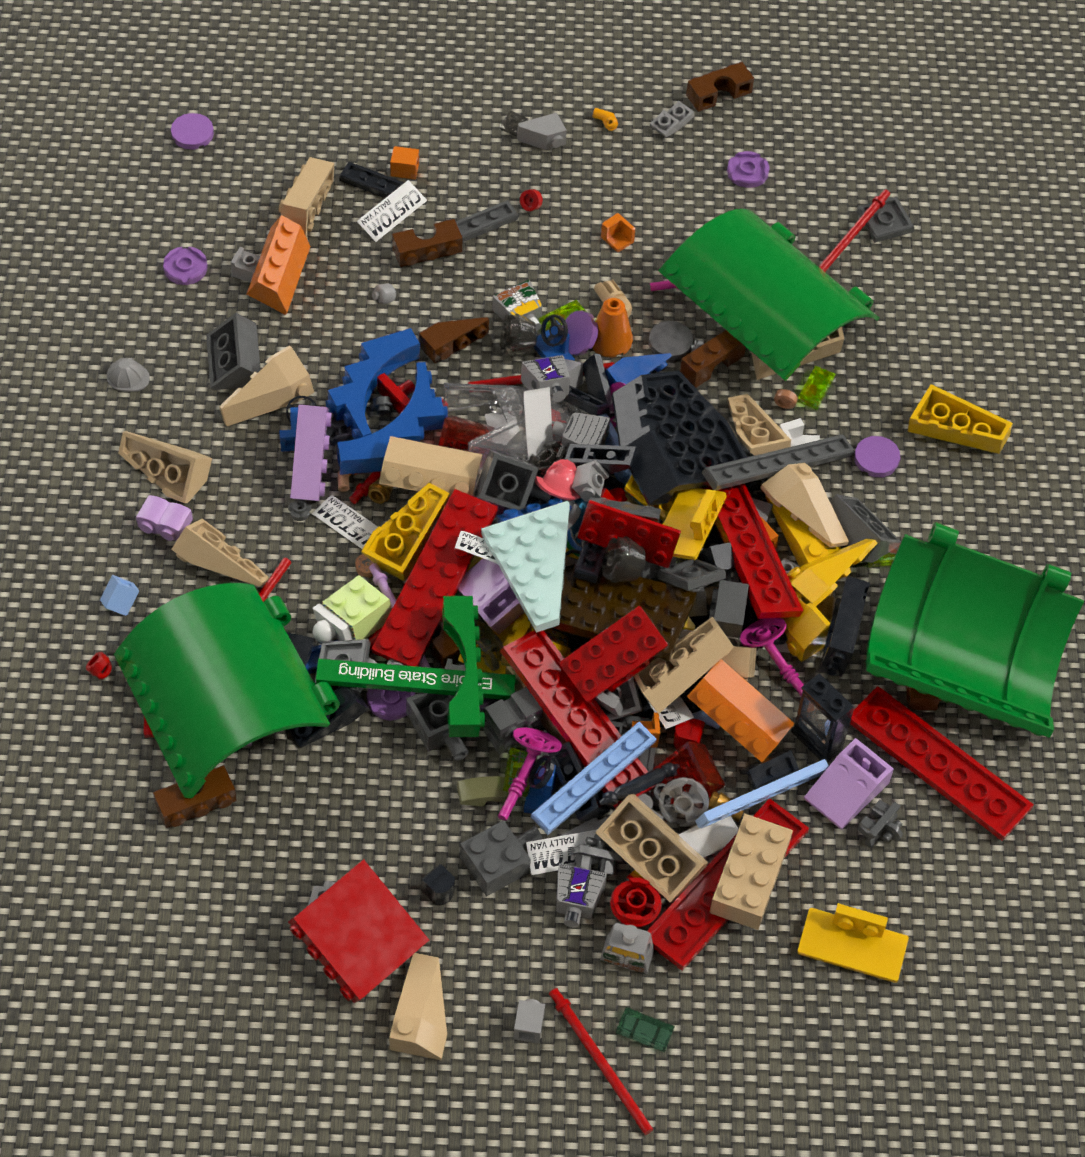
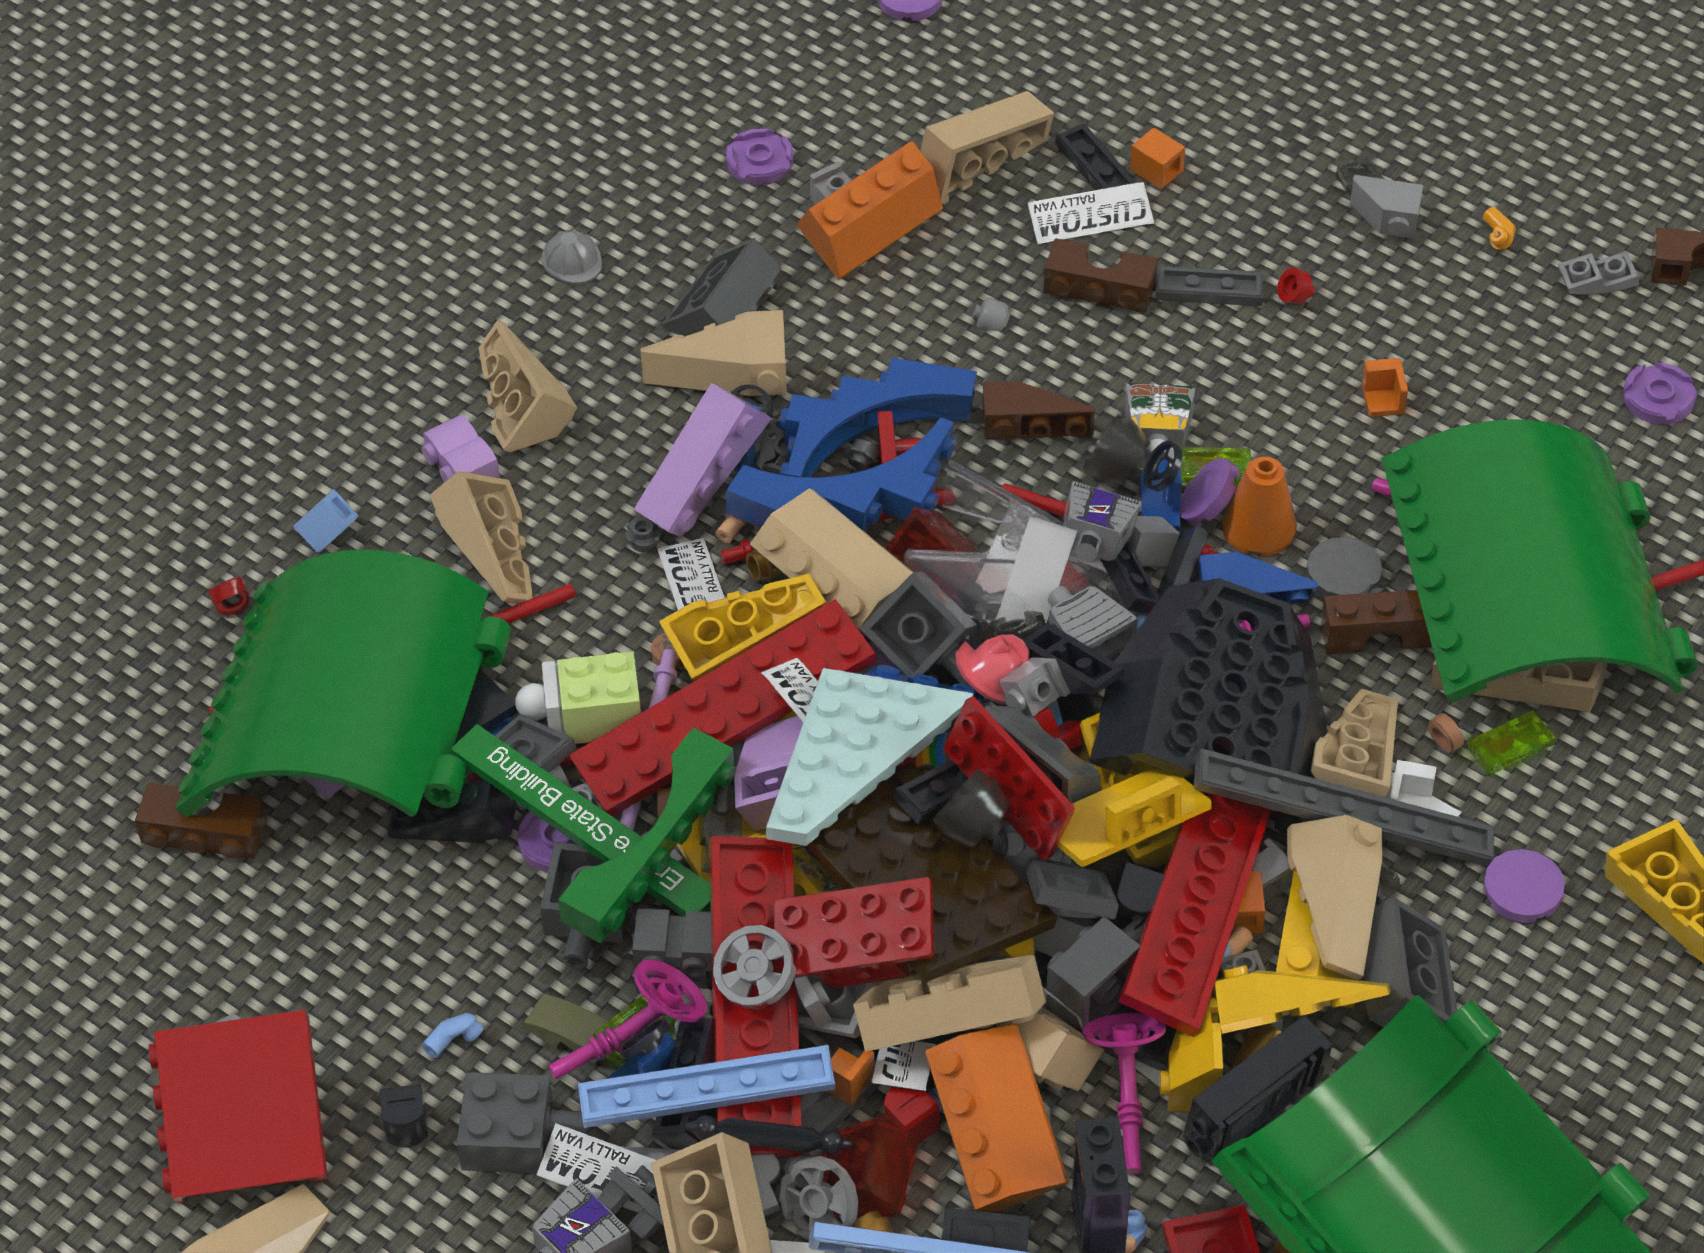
camera: 40 degrees right, 5 degrees down
tan arm [594,280,632,318] -> none
none -> light blue arm [421,1013,483,1058]
none -> light grey piece [713,925,796,1009]

